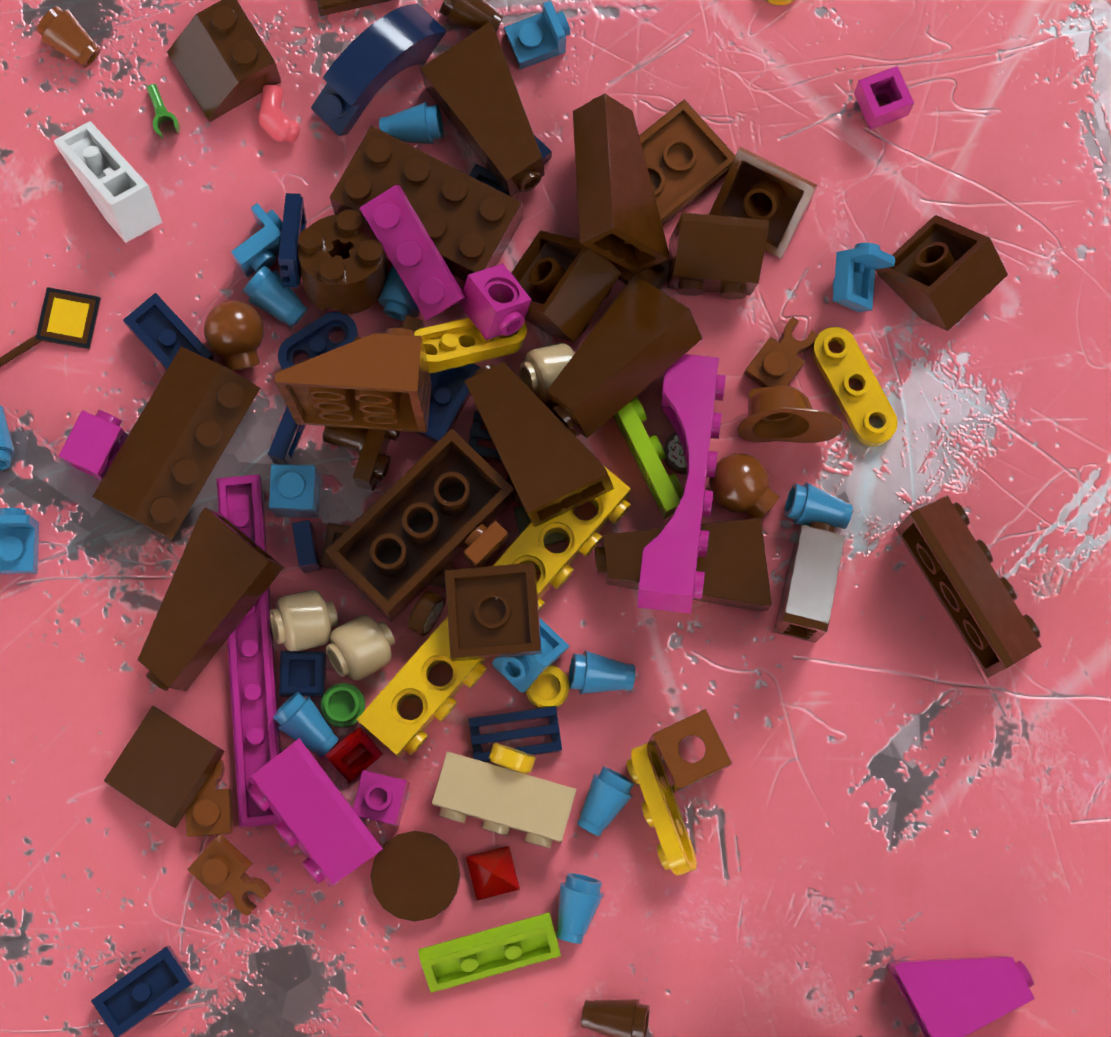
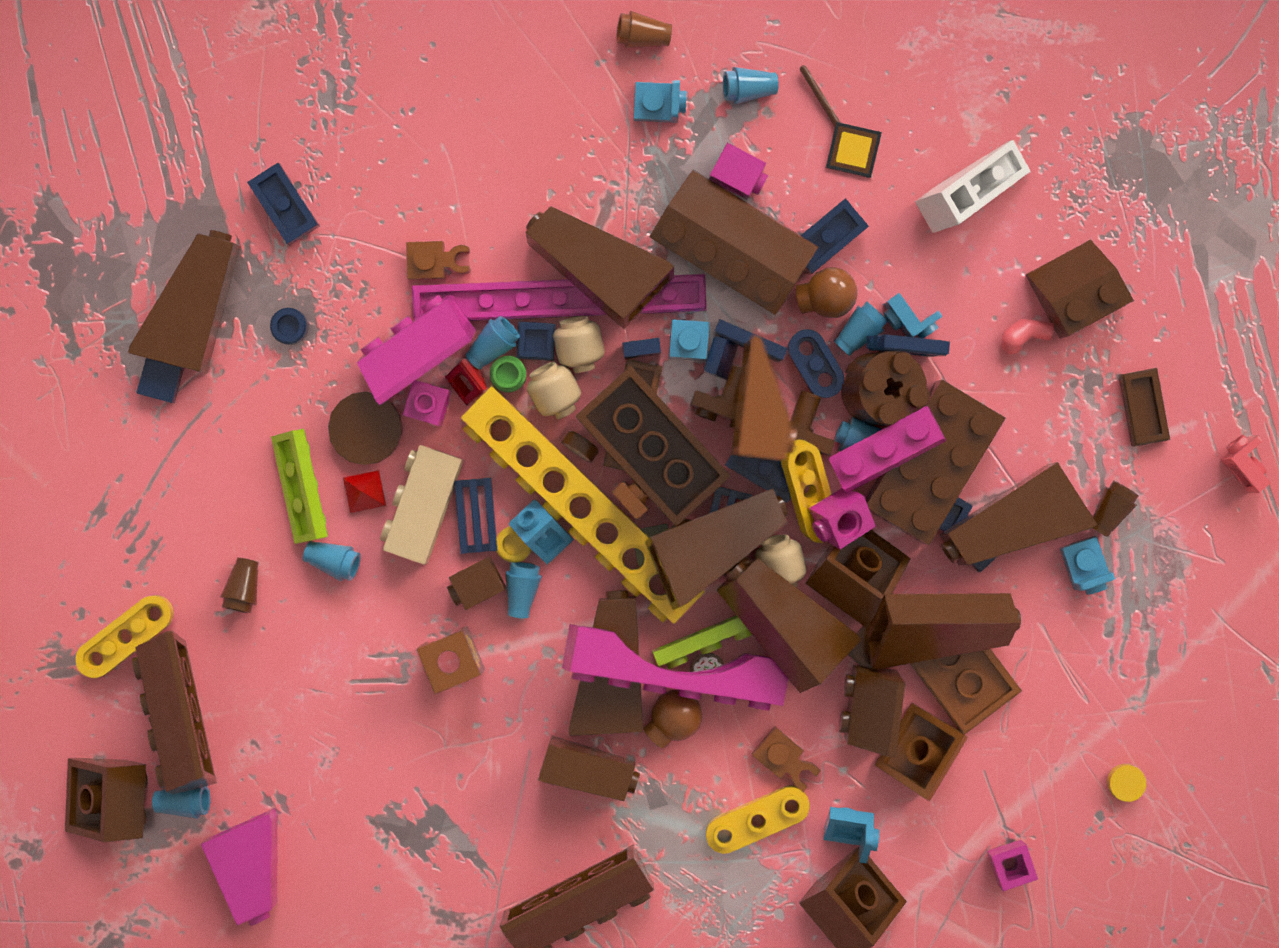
camera: 90 degrees right, 10 degrees up
dark orange cone [36,6,101,68] -> none
reddish brown tile [104,706,225,828] -> none
bright green hand [147,84,181,139] -> none
dark orange plate [187,833,271,916] -> none
dark blue arch [311,3,447,136] -> none
dark azure cone [379,102,444,144] -> none
reddish brown plate [445,563,542,662] -> none
yellow tile [489,743,536,774] -> none
dark azure cone [577,766,634,836] -> none
yellow plate [627,742,697,876] -> none
dark orange piece [737,386,843,443] -> none
dark azure cone [784,482,853,529] -> none
none -> dark blue tile [270,308,309,345]
none -> reddish brown brick [447,556,507,610]
none -> dark blue tile [704,336,738,380]

